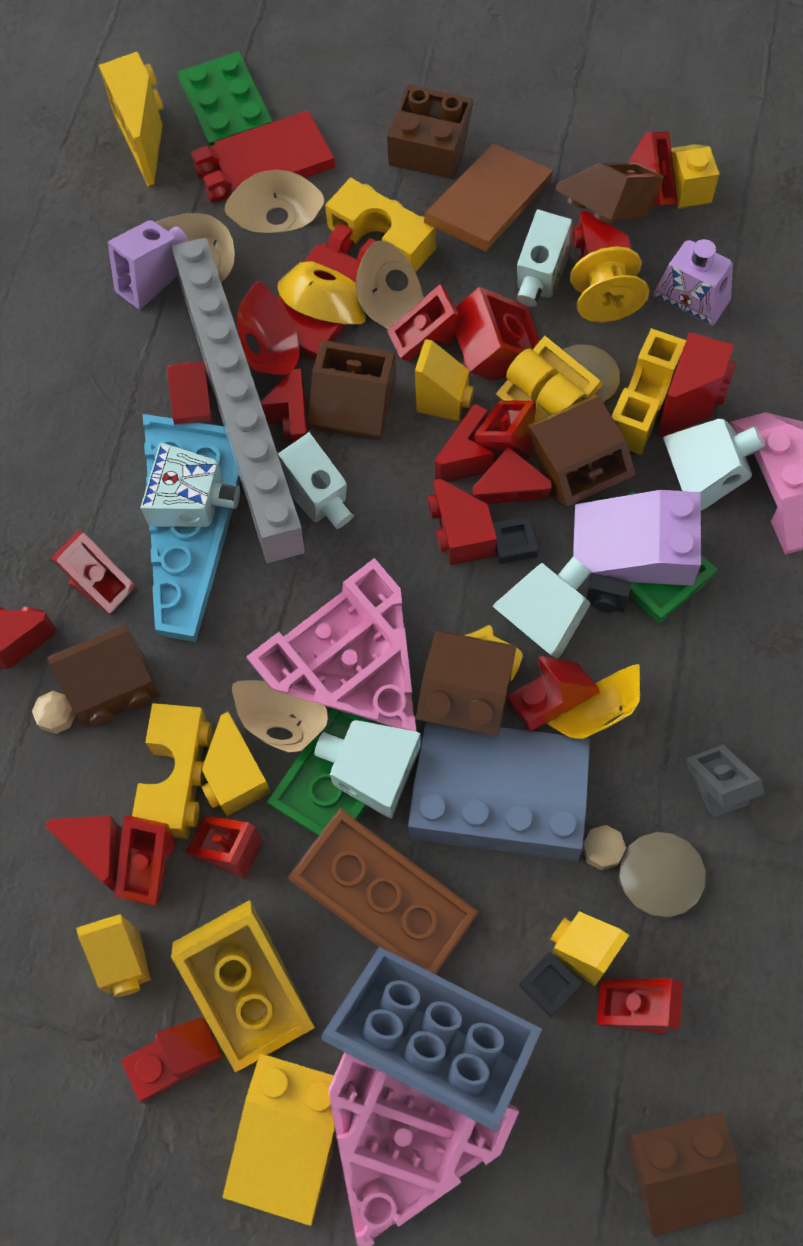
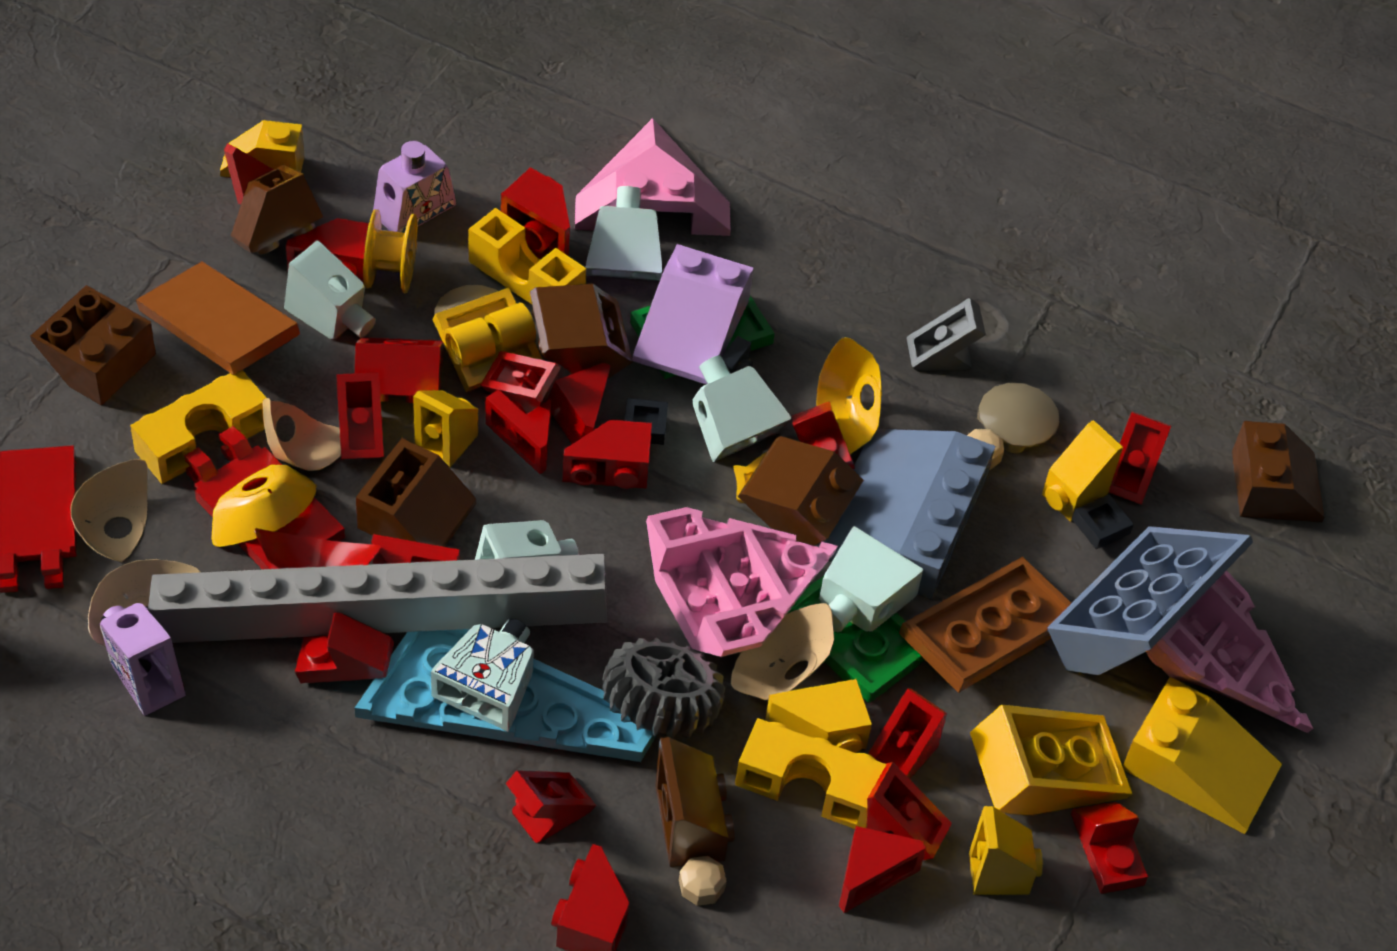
camera: 85 degrees left, 15 degrees down
none -> dark grey gear [602,638,725,739]

